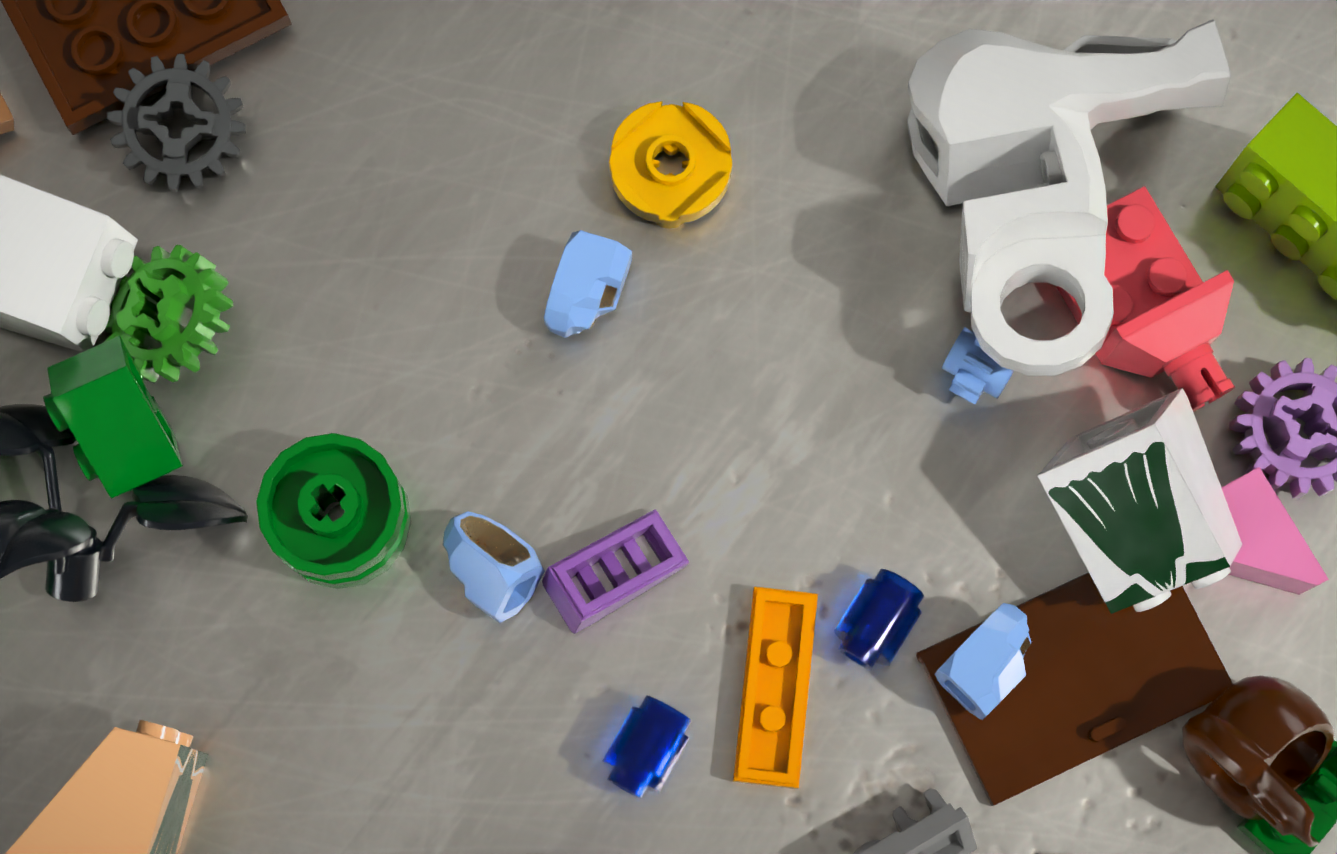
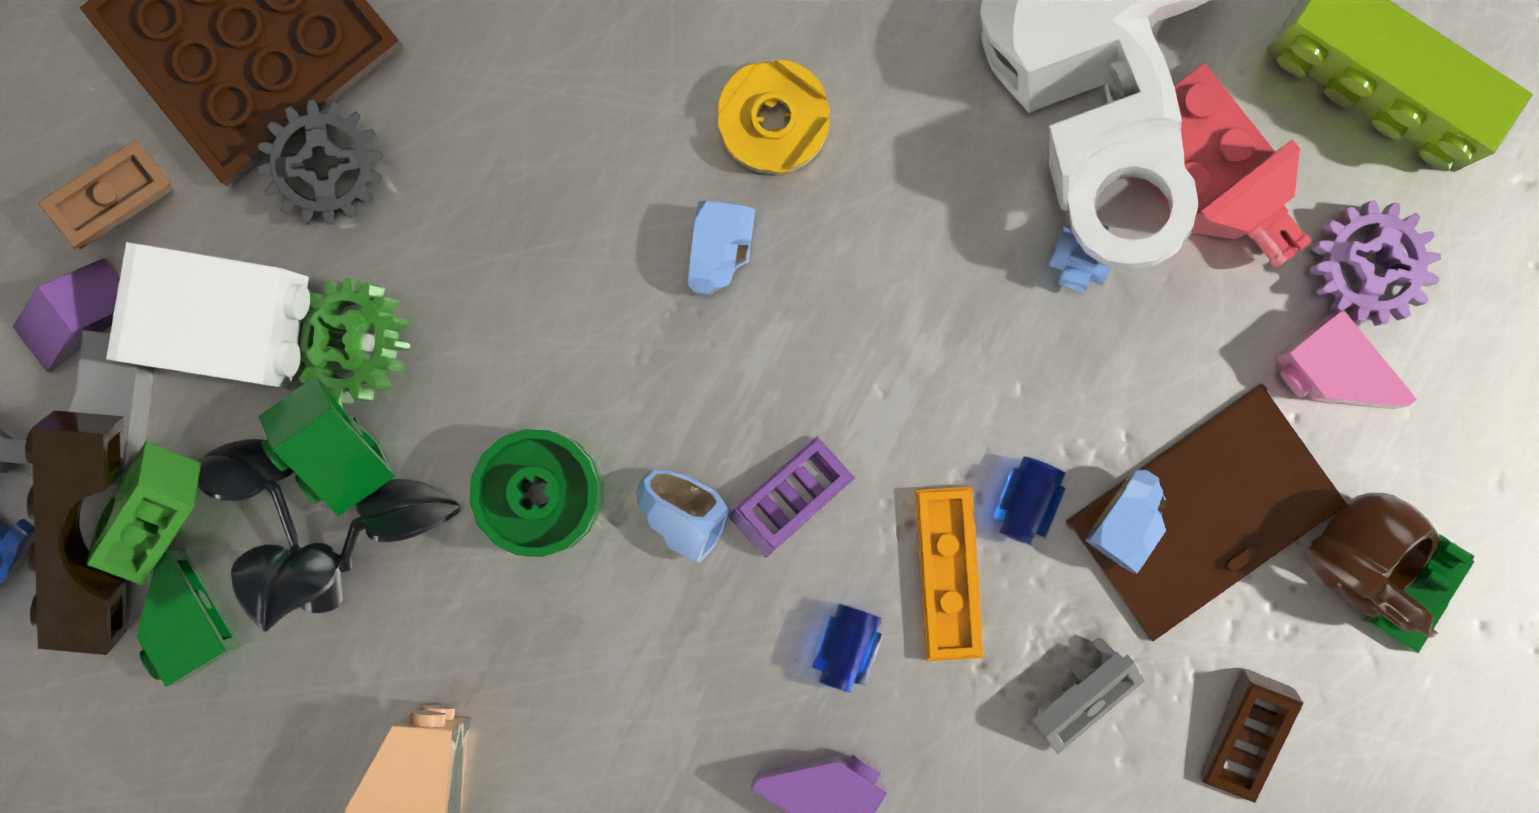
camera: 10 degrees left, 10 degrees up
slope [1037,388,1242,614] -> none

